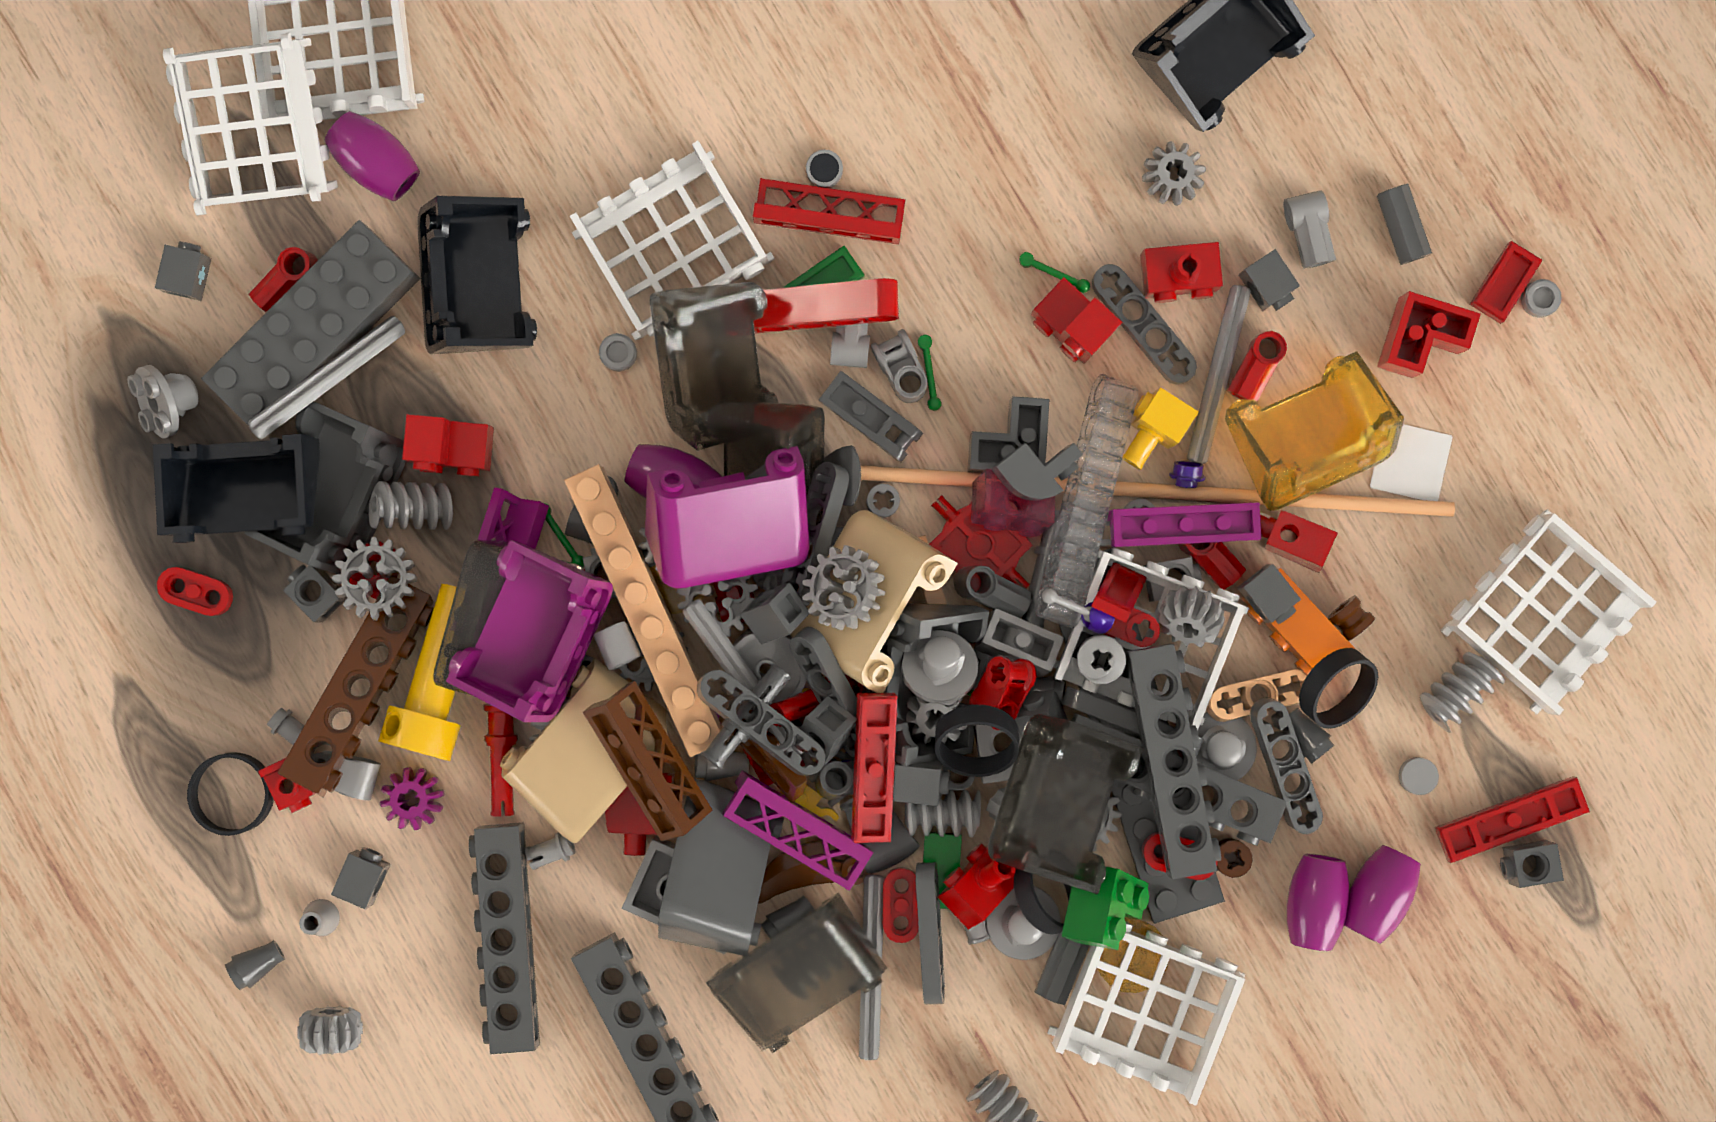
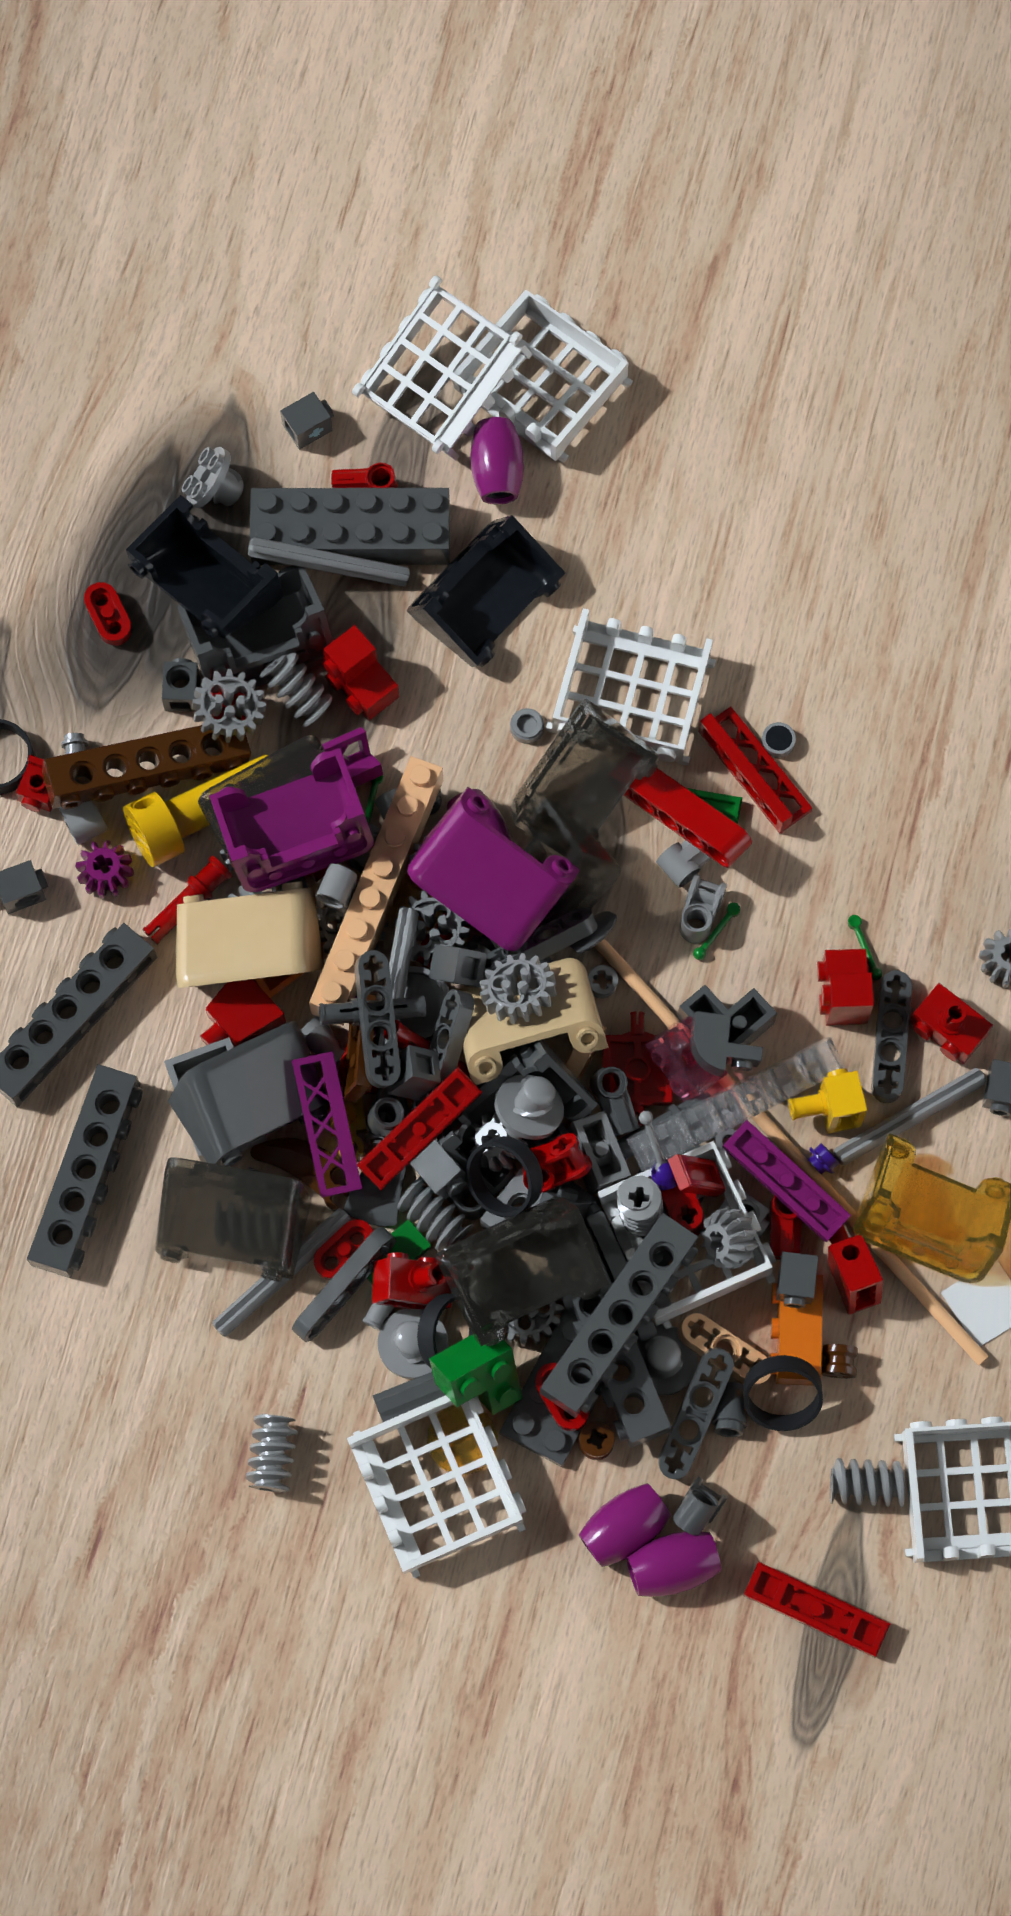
camera: 50 degrees right, 15 degrees down
light grey pin [525,832,576,870] -> none
reddish brown fence [583,681,713,841] -> none
dark grey plate [819,371,923,463] -> none
red piece [1226,331,1287,406] -> none
light grey tile [1399,757,1439,795] -> none
dark grey brick [1500,840,1564,888] -> none
none -> dark grey piece [673,1476,728,1536]

